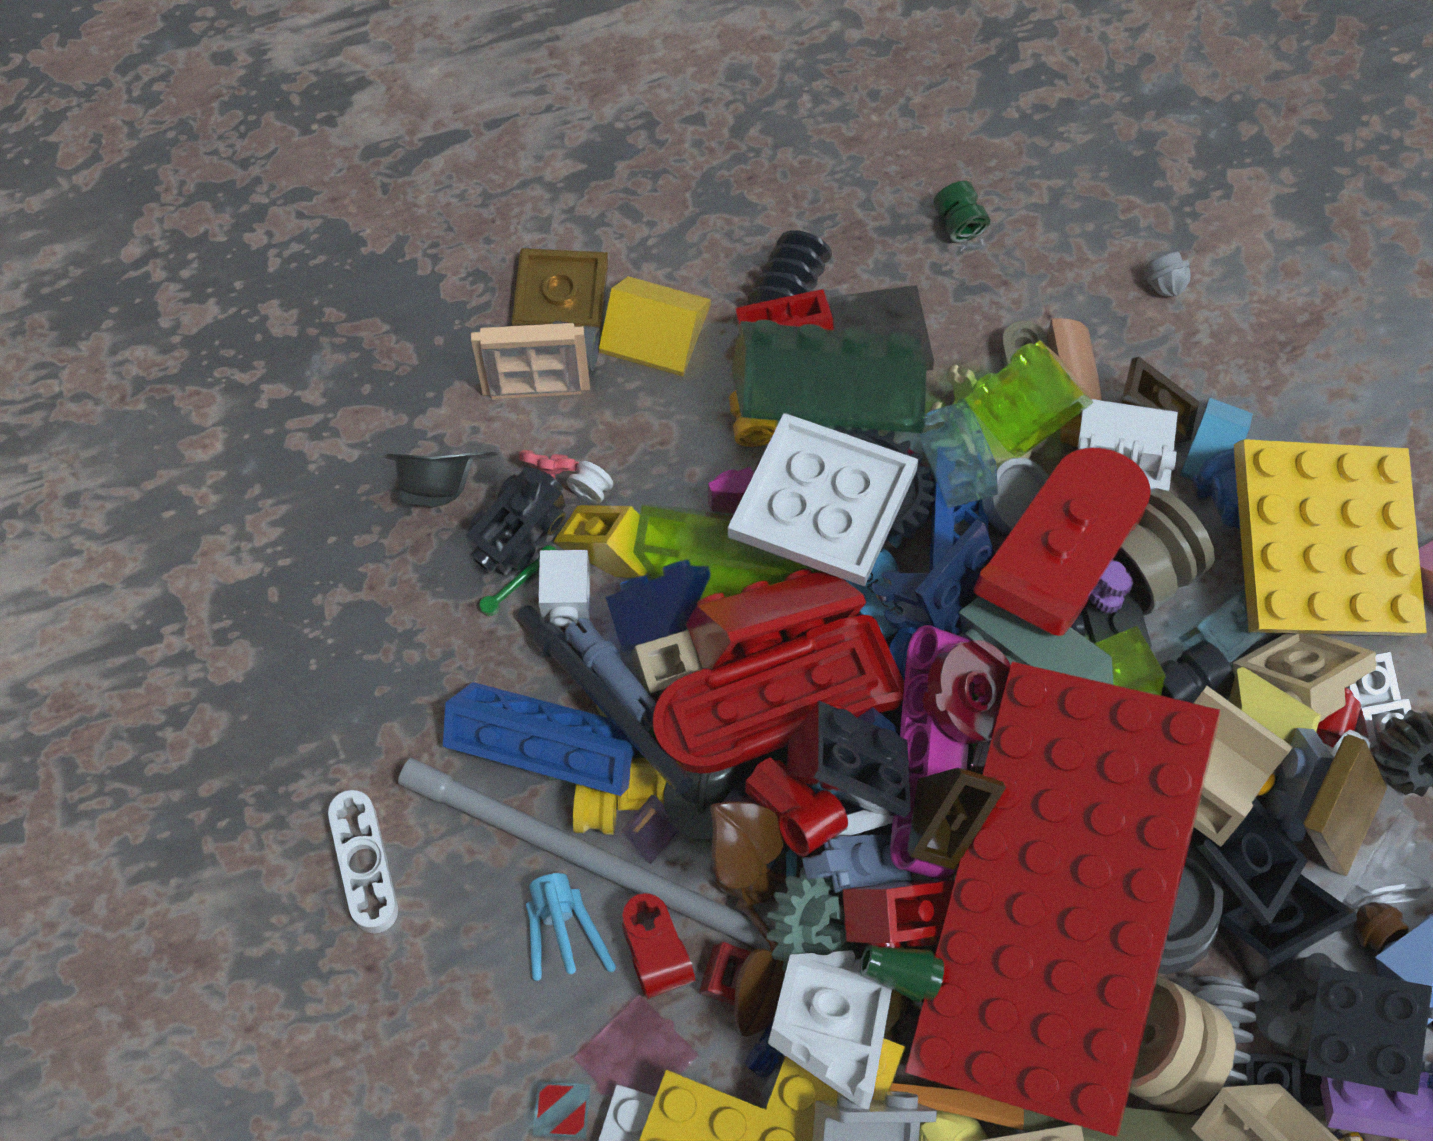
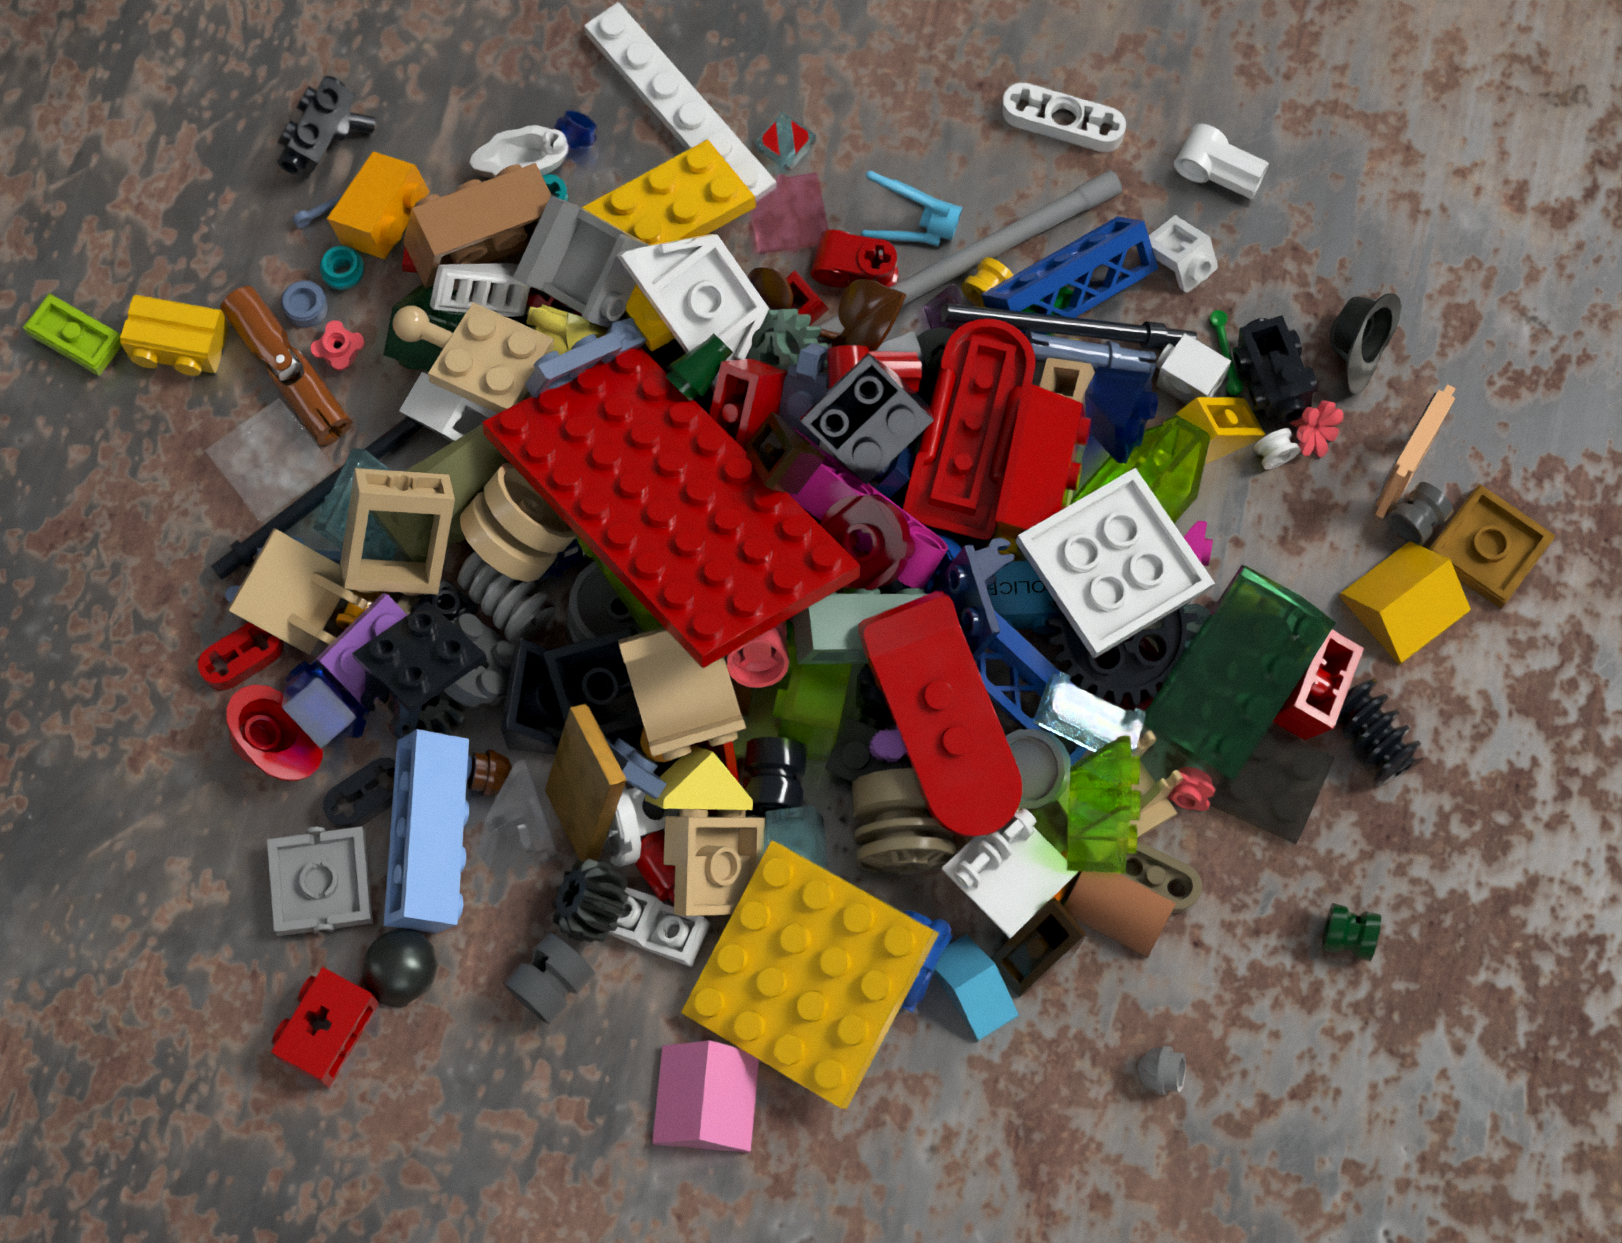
camera: 125 degrees right, 5 degrees up
none -> sand blue hinge [525,318,646,398]
none -> white bracket [1149,215,1218,293]
none -> coral plate [1167,767,1215,811]
none -> white piece [1174,124,1269,199]

